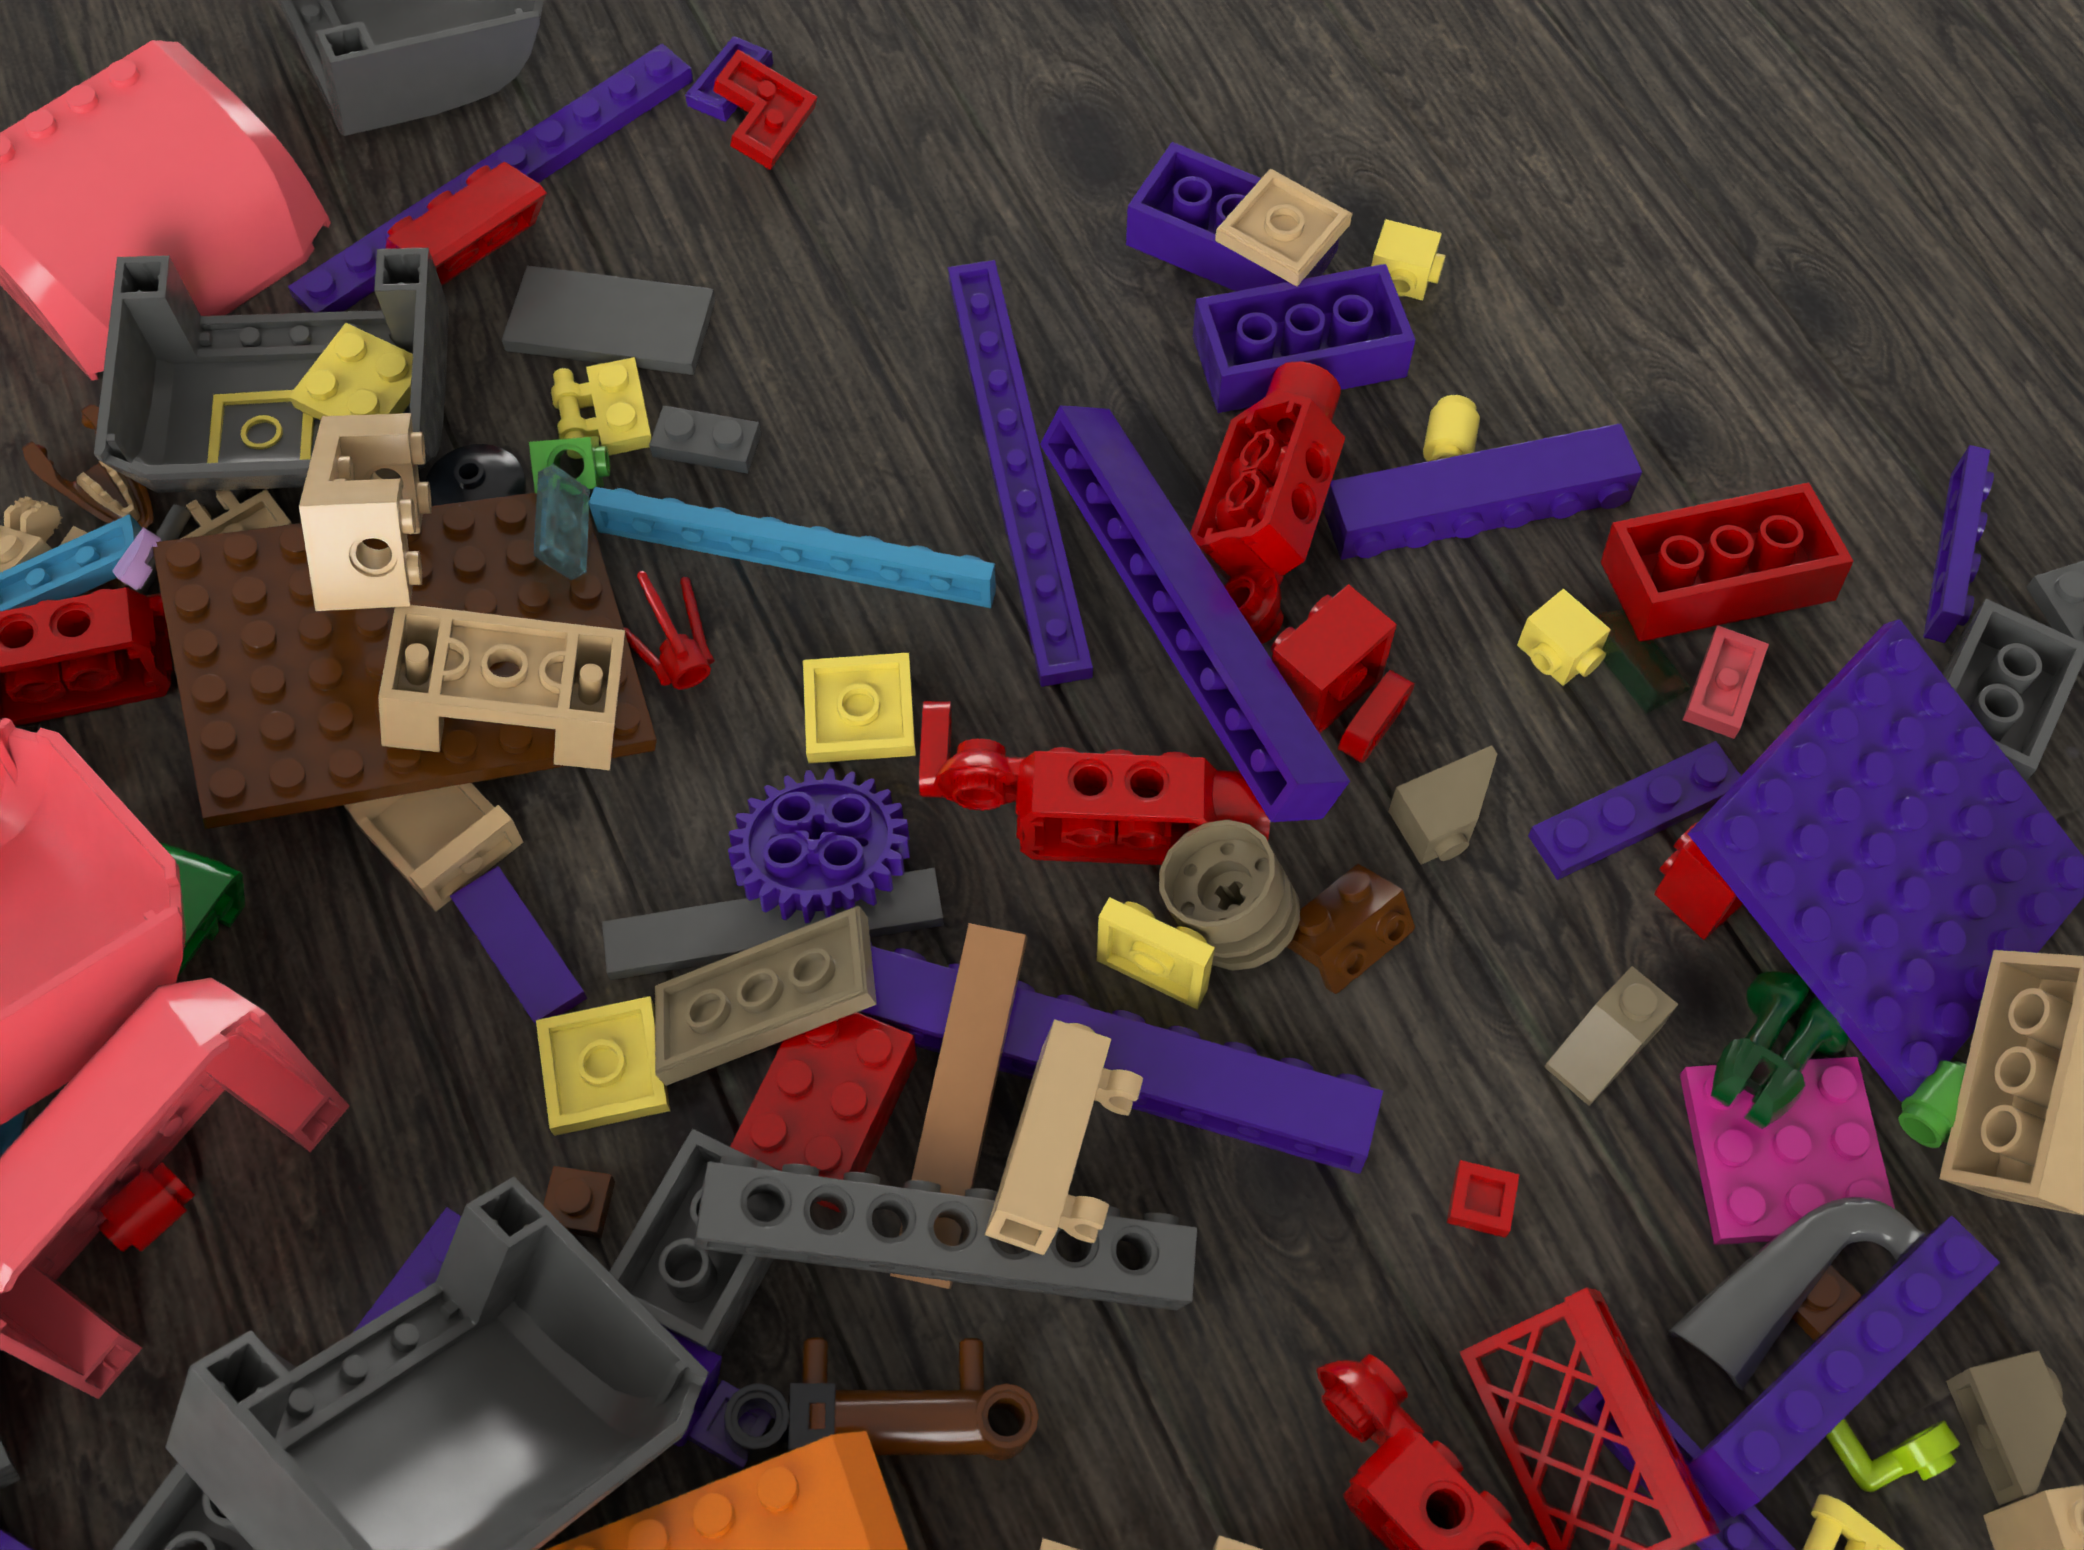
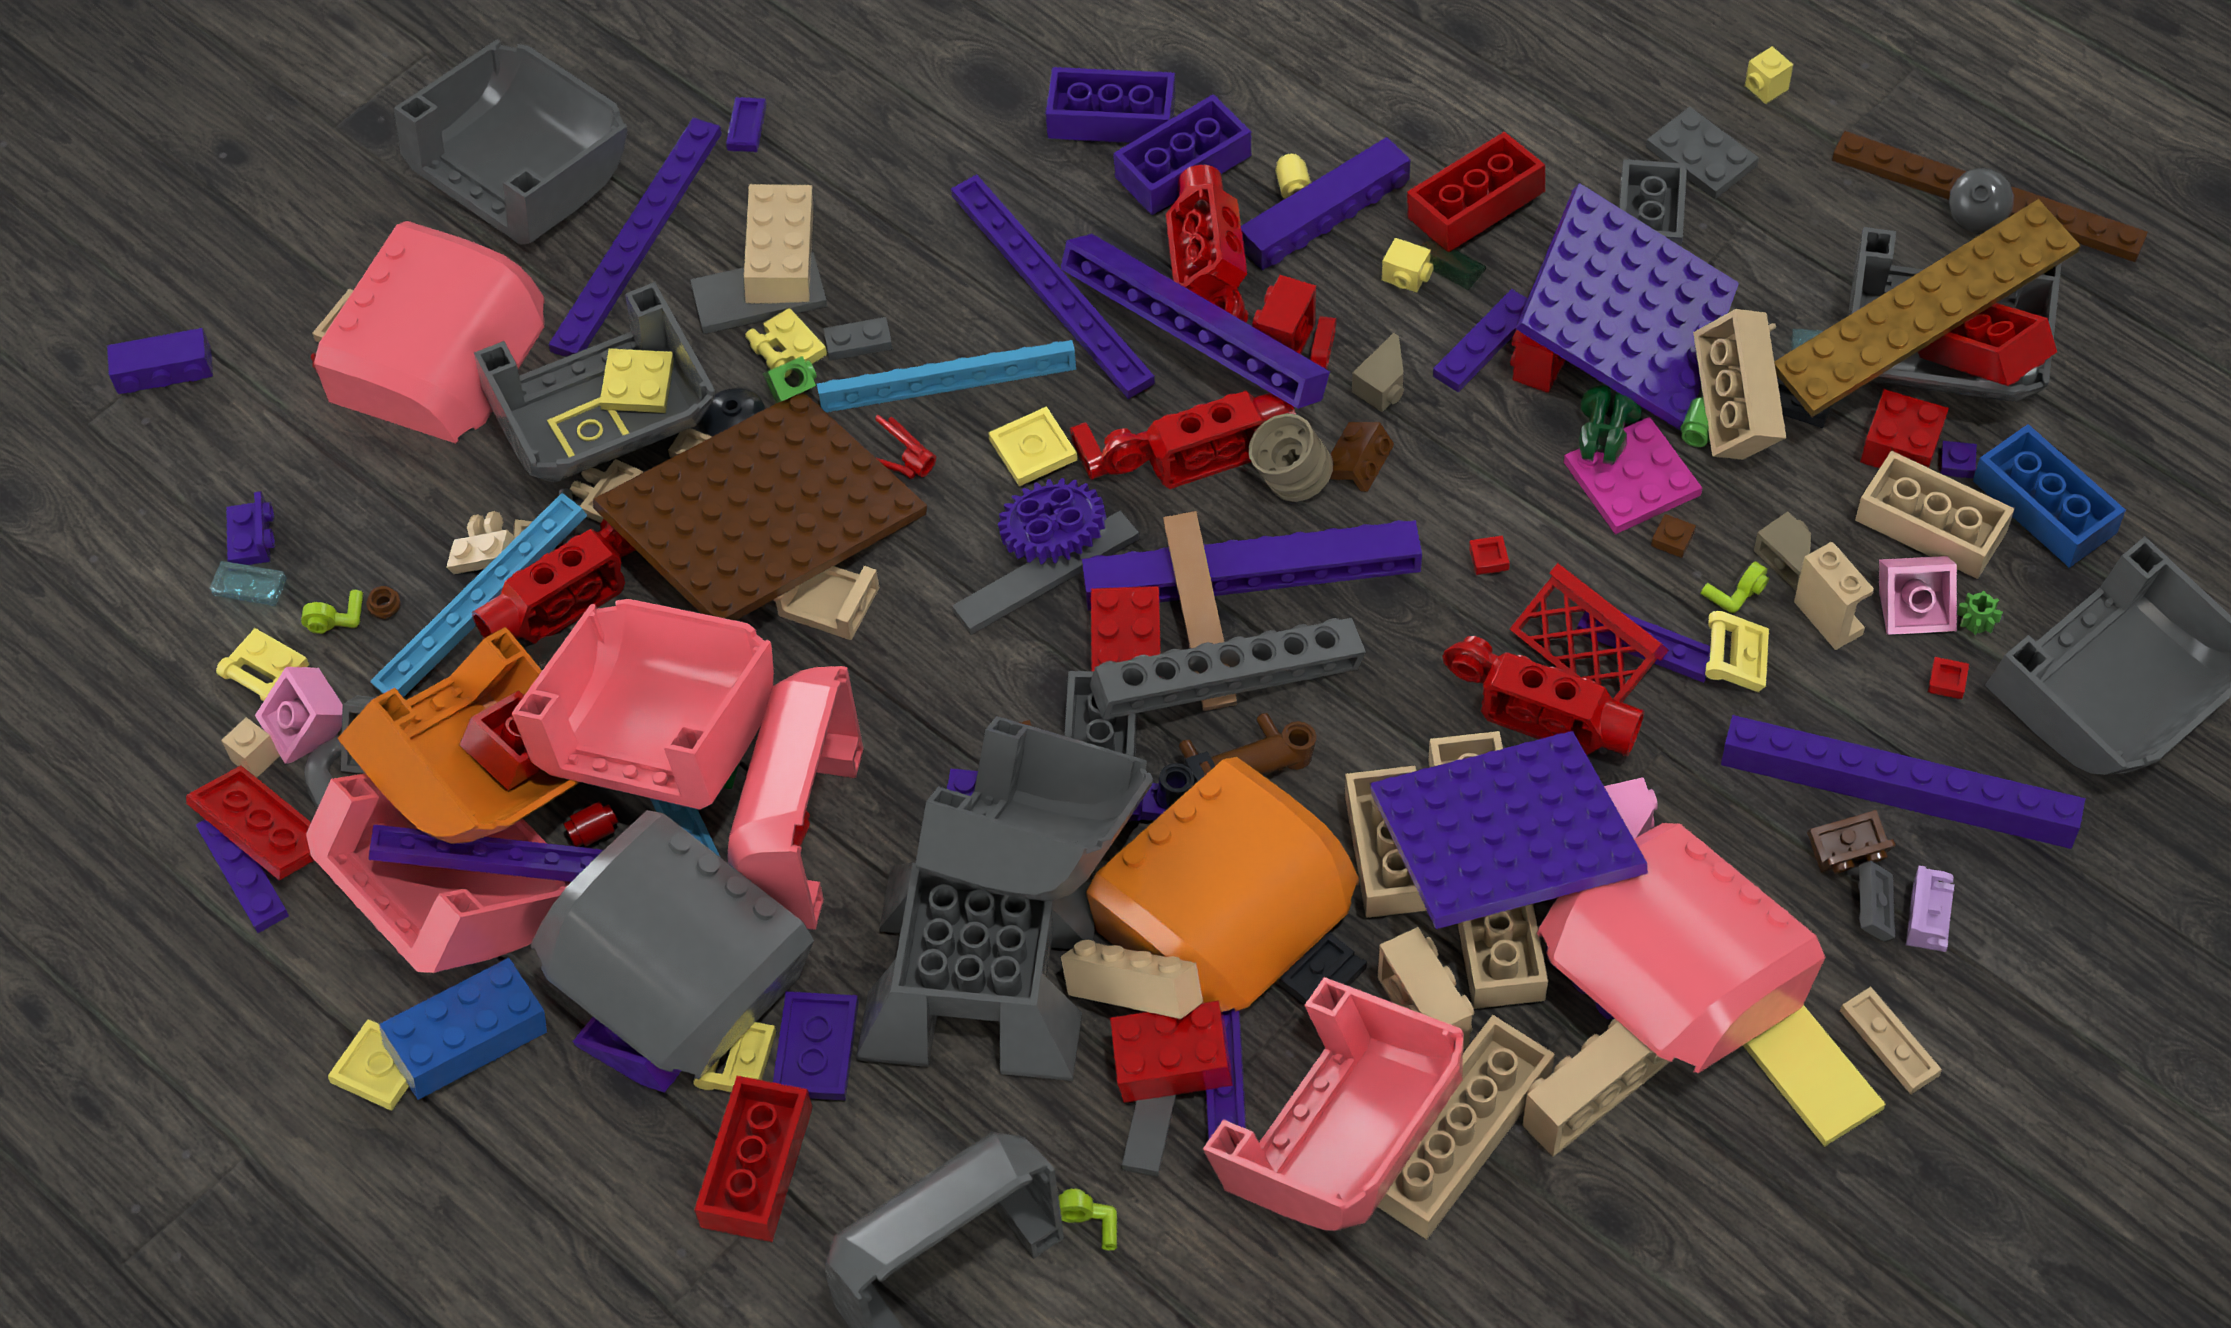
camera: 20 degrees left, 5 degrees down
reddish brown animal [22,405,154,529] -> none
lavender tile [112,527,161,590] -> none
tan plate [299,413,432,611] -> none
tan plate [378,605,625,770] -> none
red slope [385,161,547,286] -> none
dark purple tile [450,866,587,1026] -> none
clear light blue plate [534,464,590,580] -> none
light yellow plate [536,996,670,1136] -> none
dark tan tile [655,905,877,1086] -> none
red plate [713,49,817,170] -> none
tan brick [985,1019,1143,1255] -> none
light yellow plate [1096,897,1215,1009] -> none
tan tile [1215,168,1352,286] -> none
light yellow brick [1371,219,1446,301] -> none
dark tan slope [1545,966,1678,1106] -> none
dark grey animal [1667,1197,1925,1390] -> none
coral plate [1683,625,1769,739] -> none
dark purple brick [1687,1216,2000,1518] -> none
dark purple plate [1923,445,1994,643] -> none
none -> tan brick [744,184,813,303]

